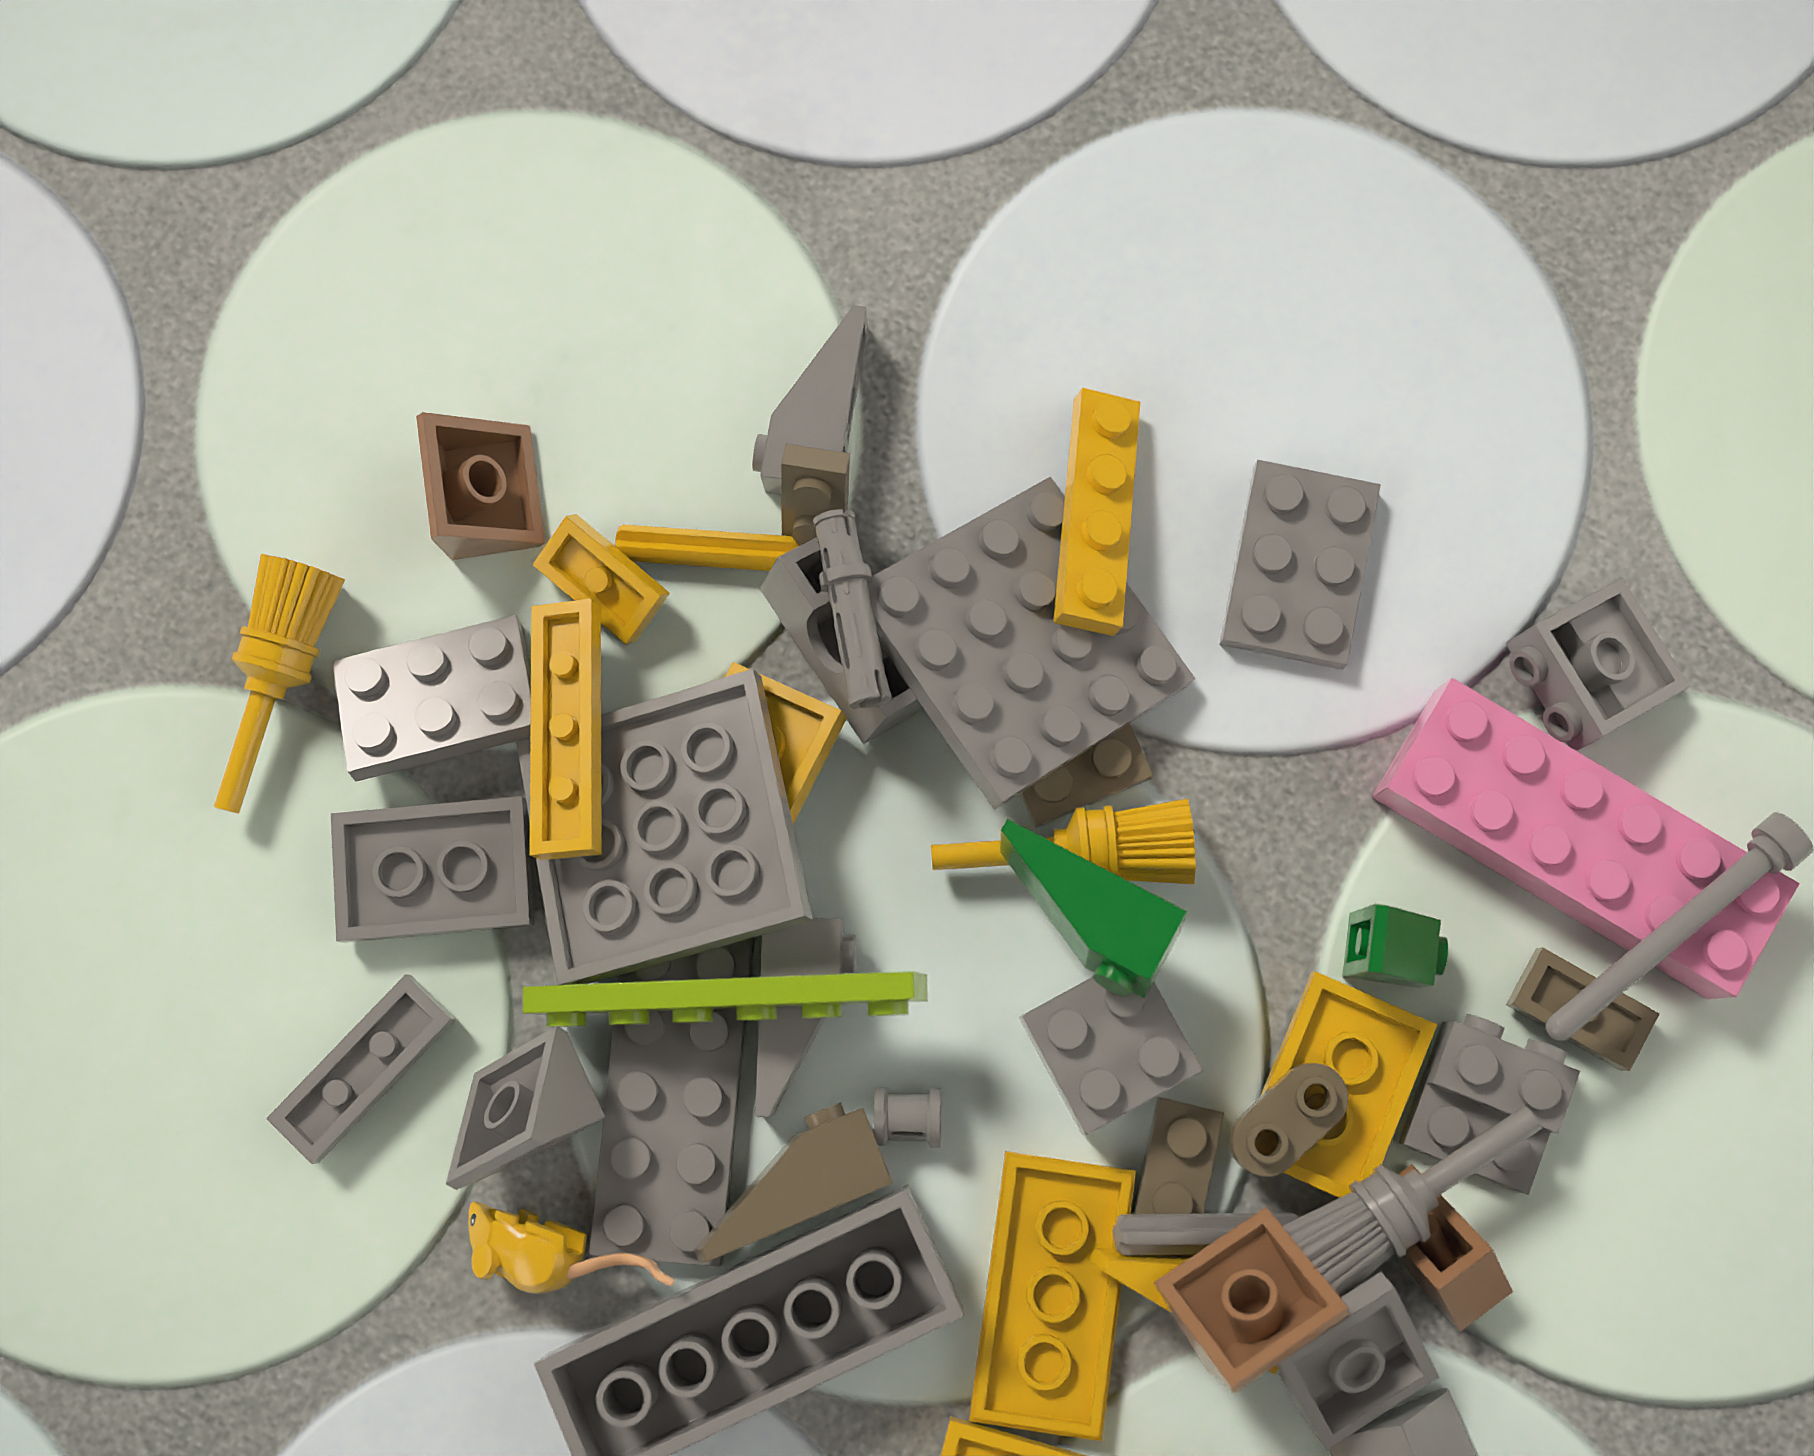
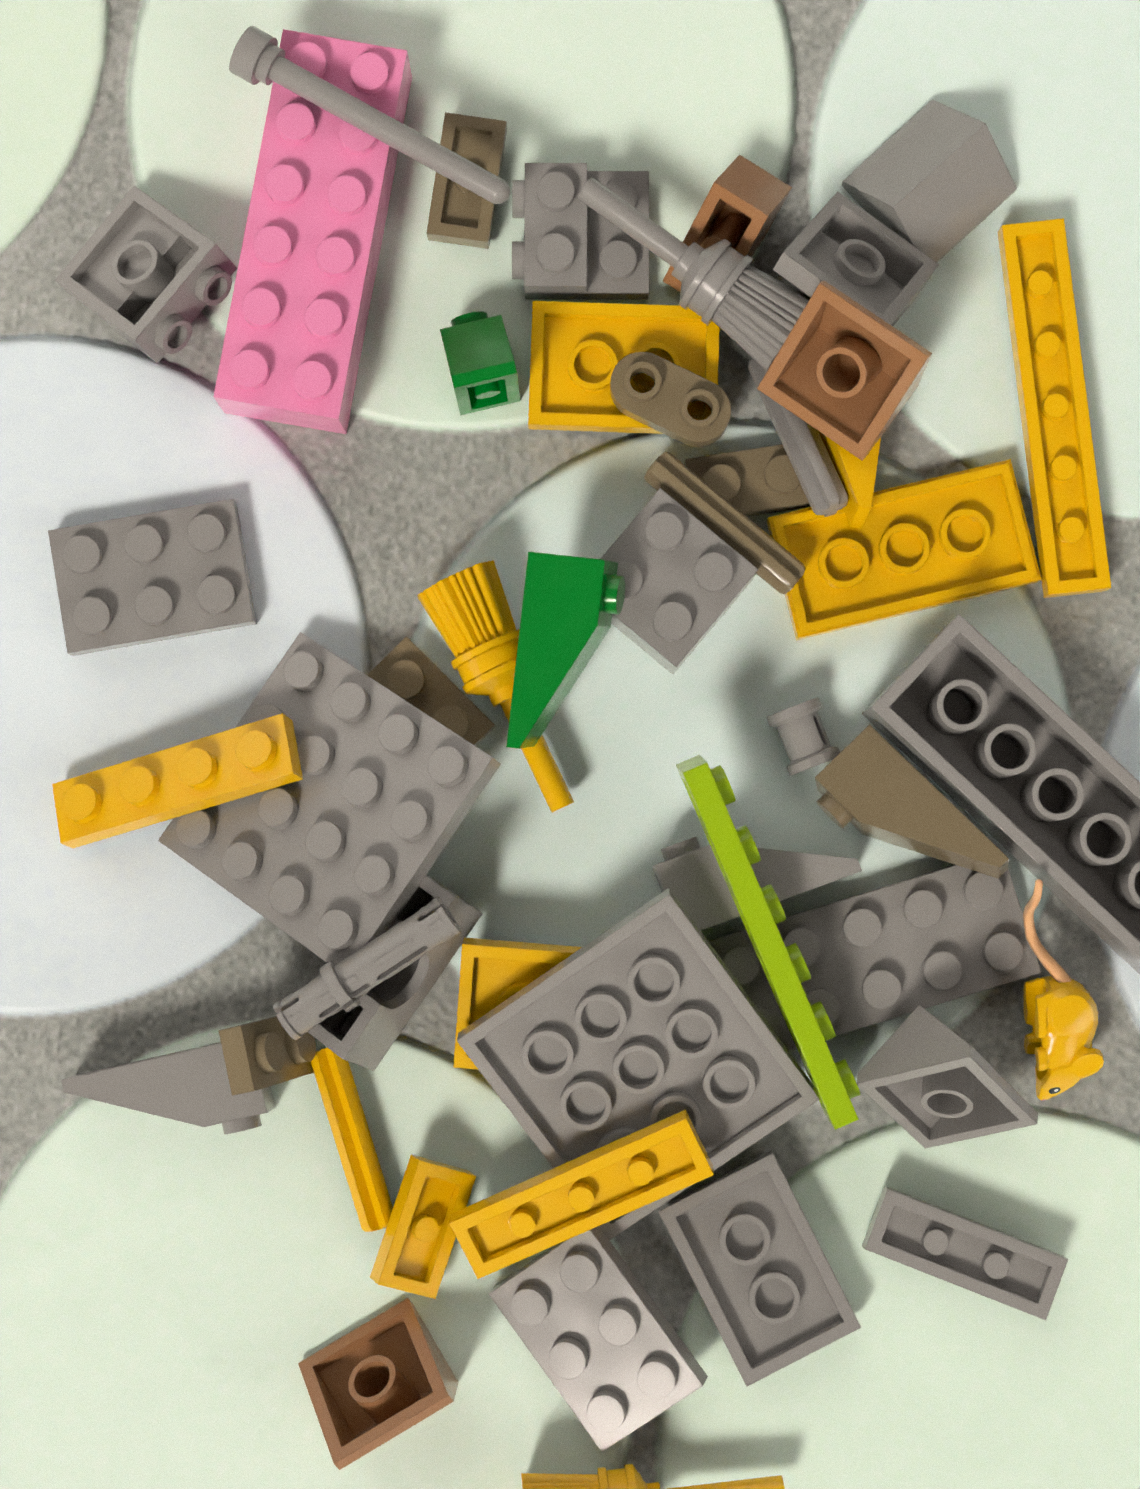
camera: 115 degrees left, 5 degrees up
none -> dark tan axle [644,452,806,594]

